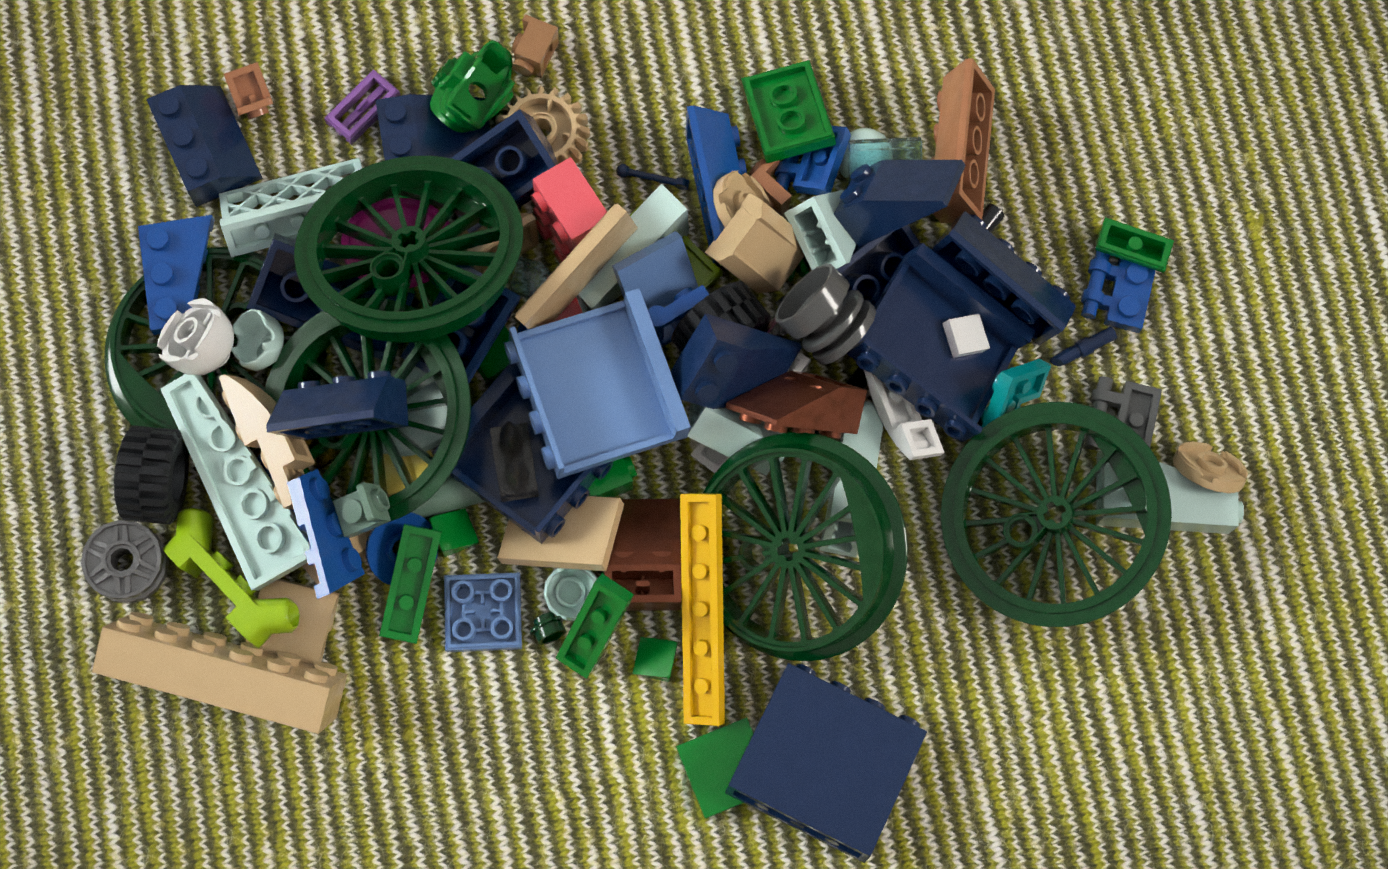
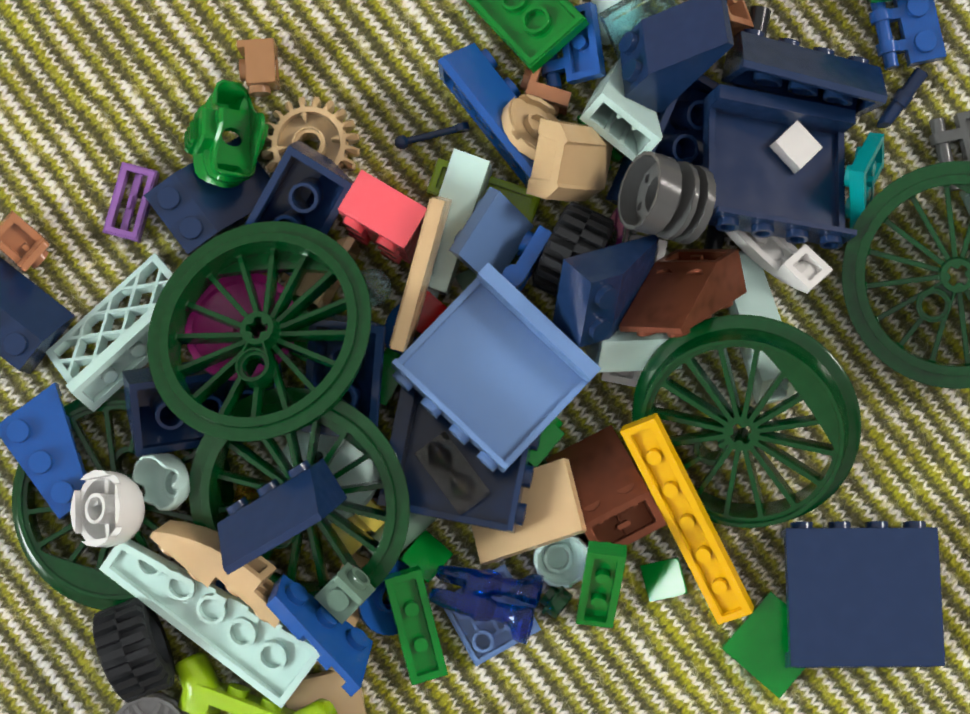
camera: 15 degrees left, 10 degrees up
none -> clear blue piece [429,565,544,645]

